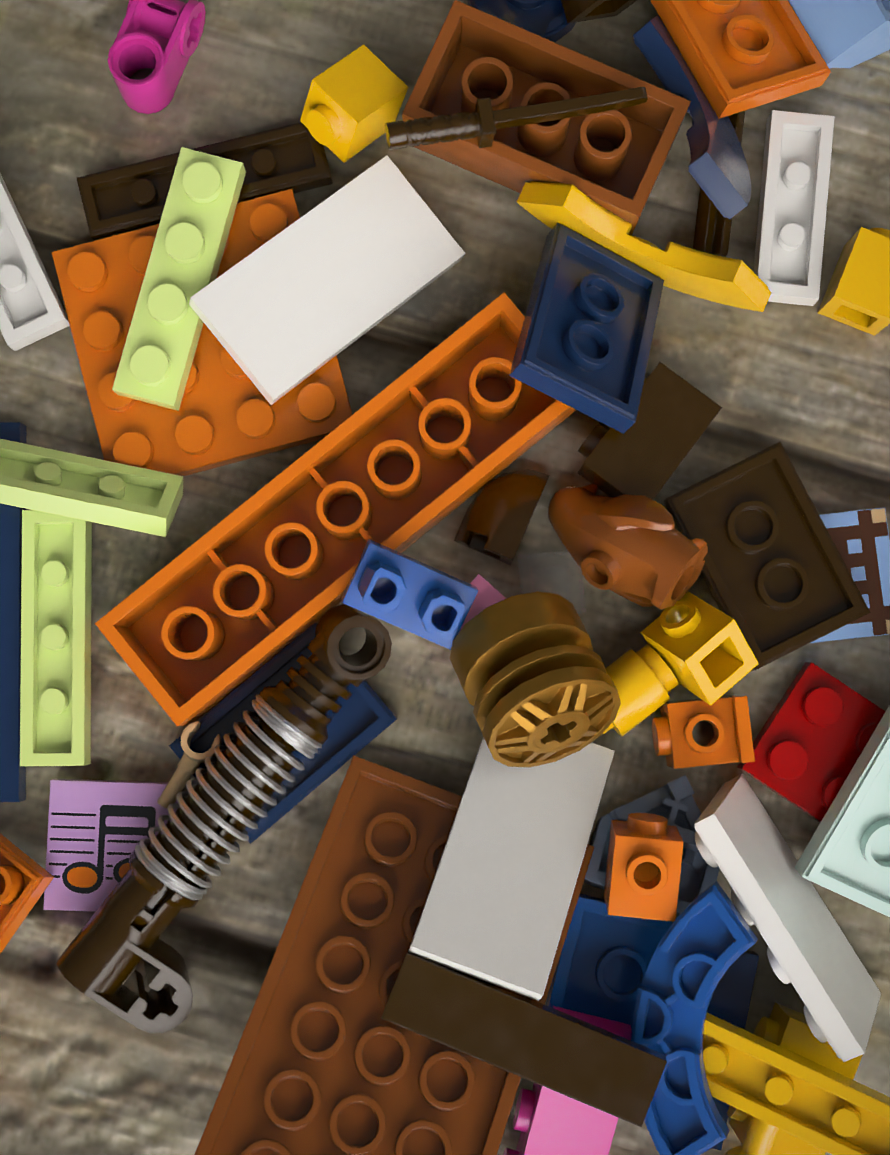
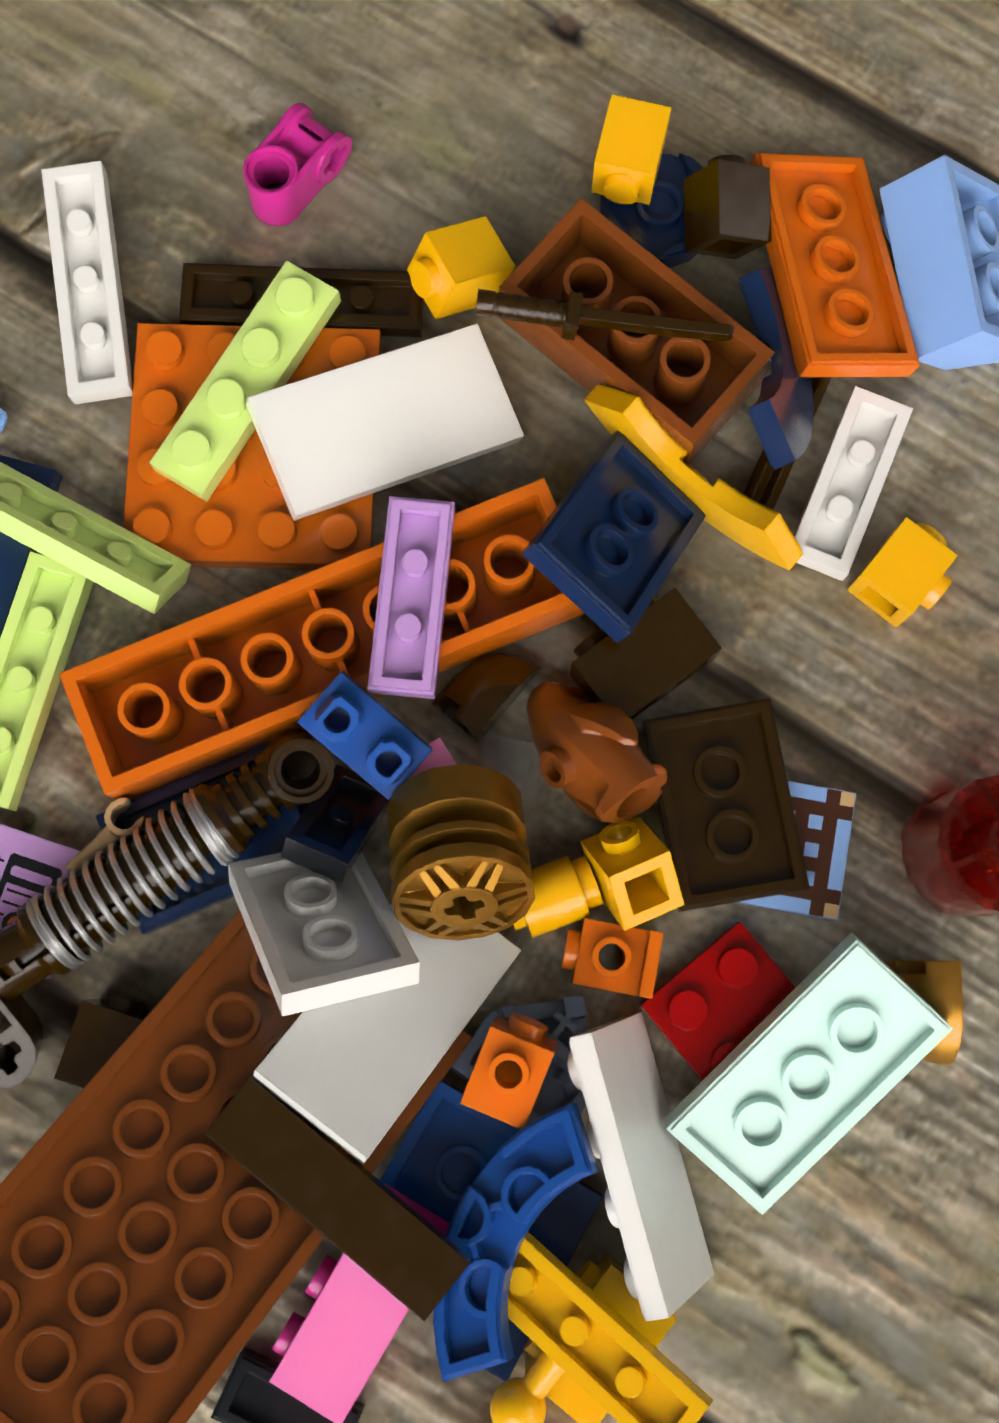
camera: 15 degrees right, 5 degrees down
none -> dark brown brick [54,991,148,1089]
none -> white plate [228,852,420,1016]
none -> black plate [281,764,391,884]
none -> lavender tile [367,496,455,699]

